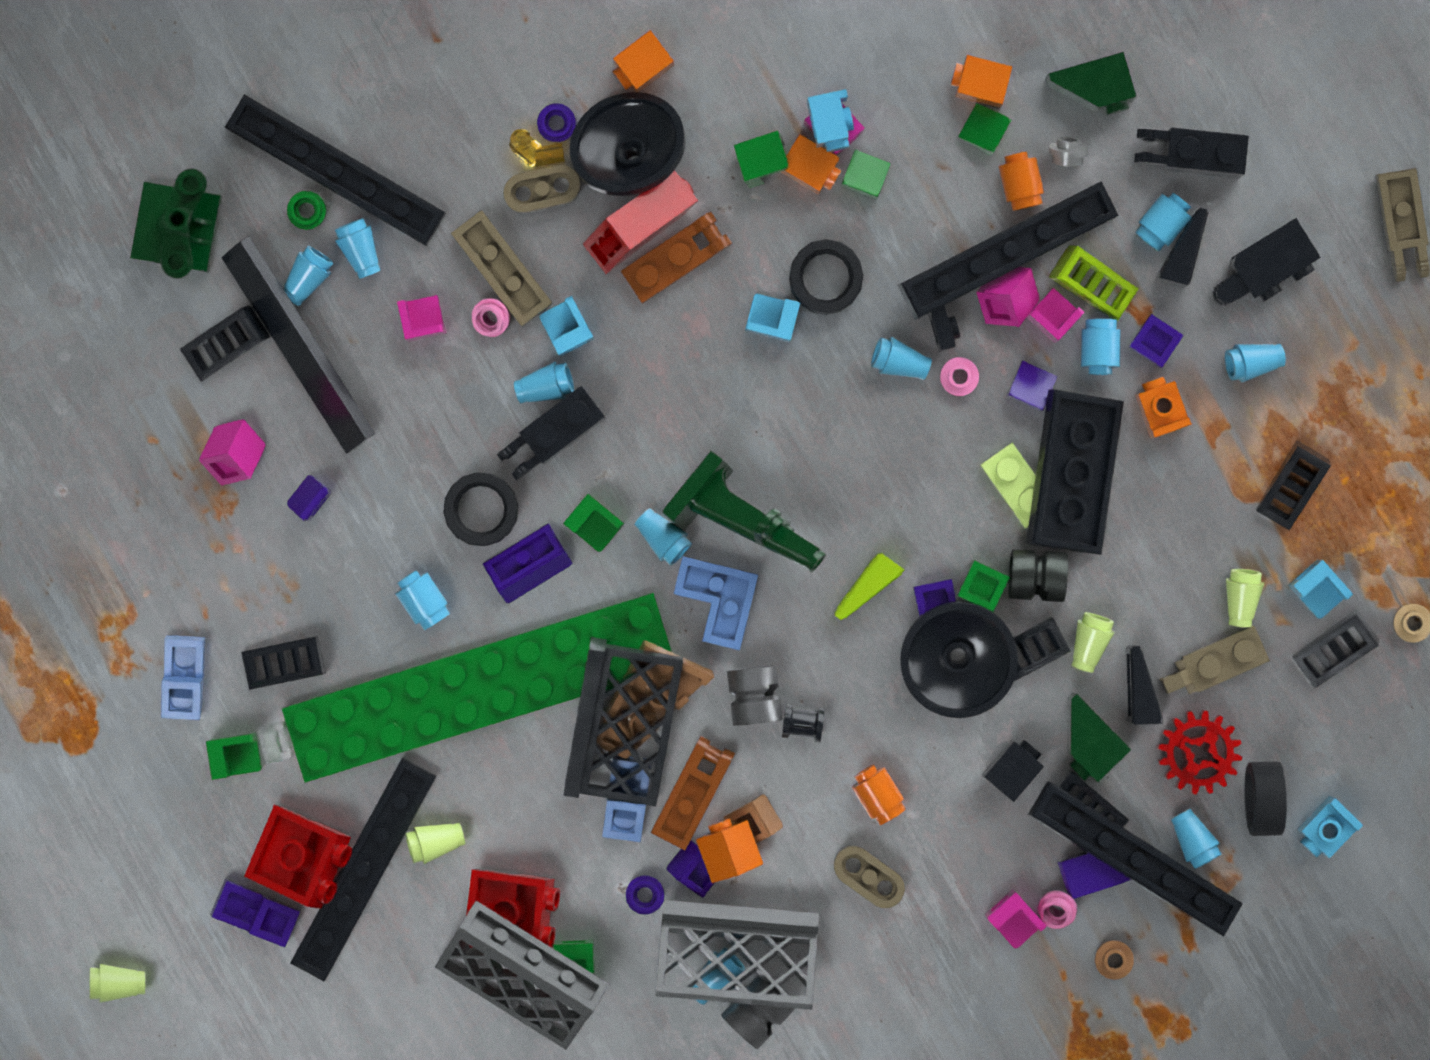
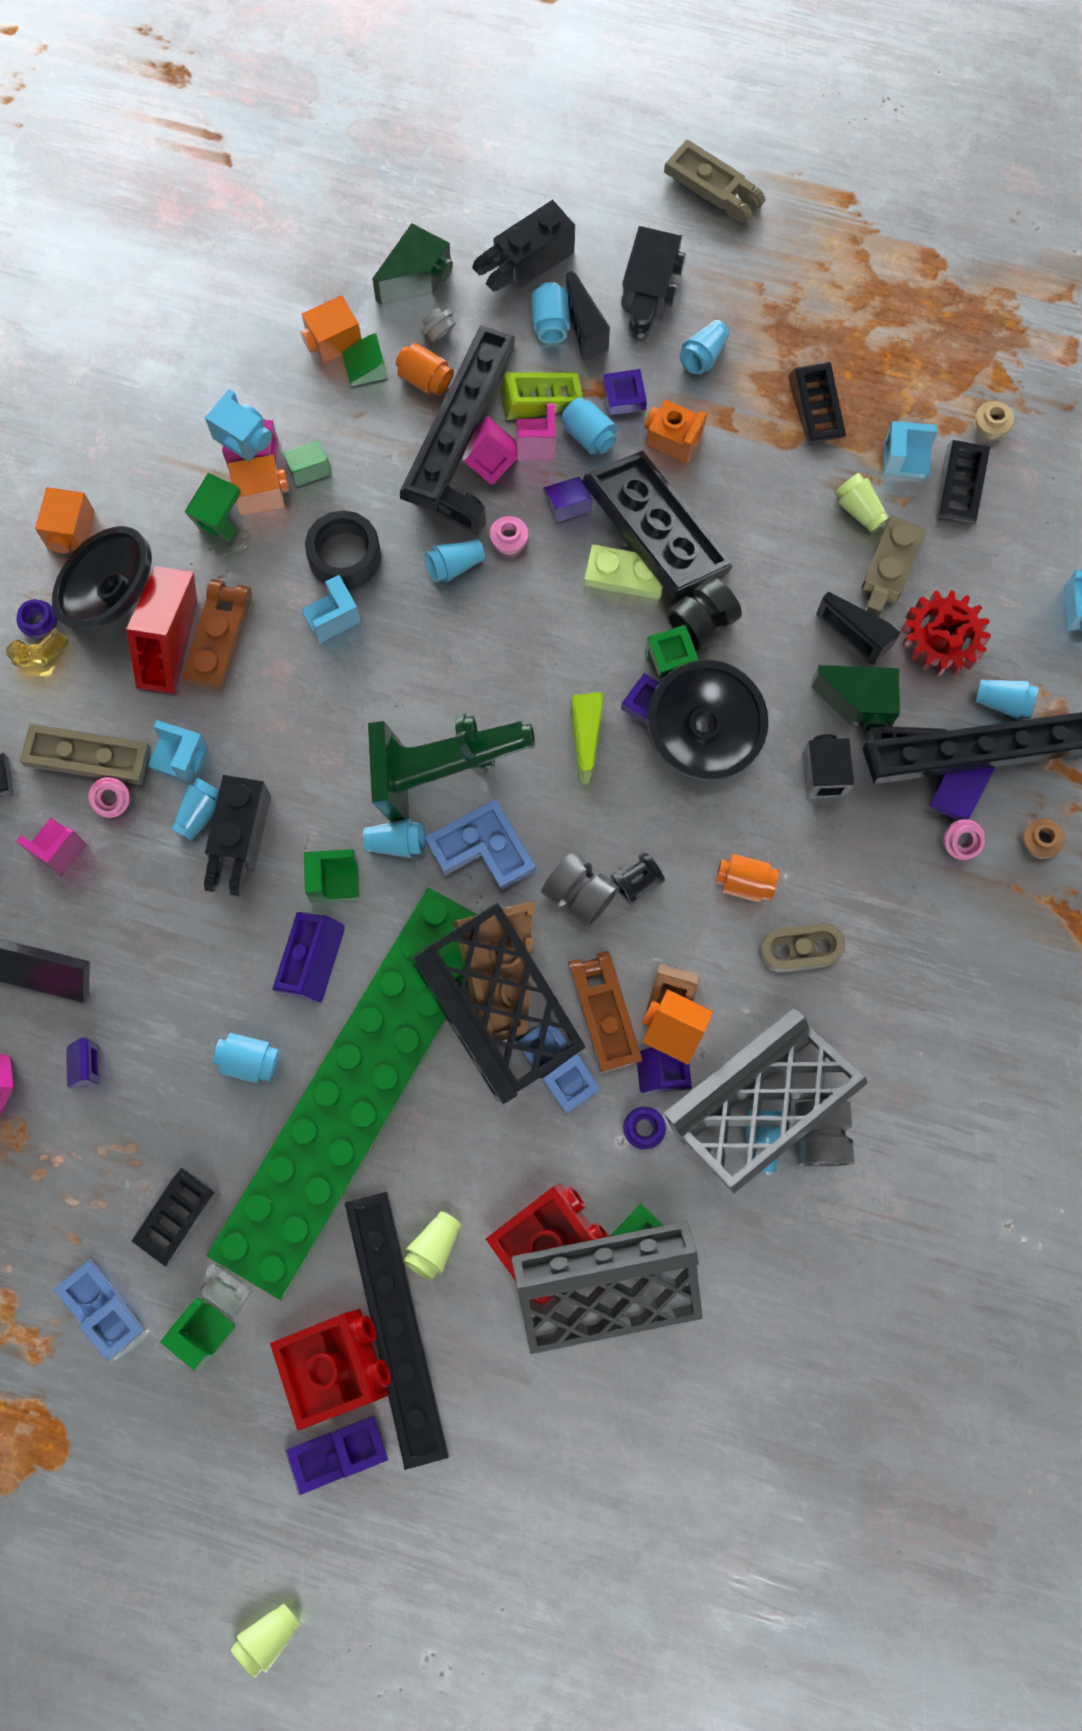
camera: 40 degrees left, 15 degrees down
black tyre [443,472,518,546] -> none
dark tan plate [503,165,581,214] -> none
dark pink panel [984,889,1047,948] -> none
black slope [1013,617,1071,681] -> none
yellowish green cone [1071,612,1115,673] -> none
black tyre [1244,761,1287,836] -> none

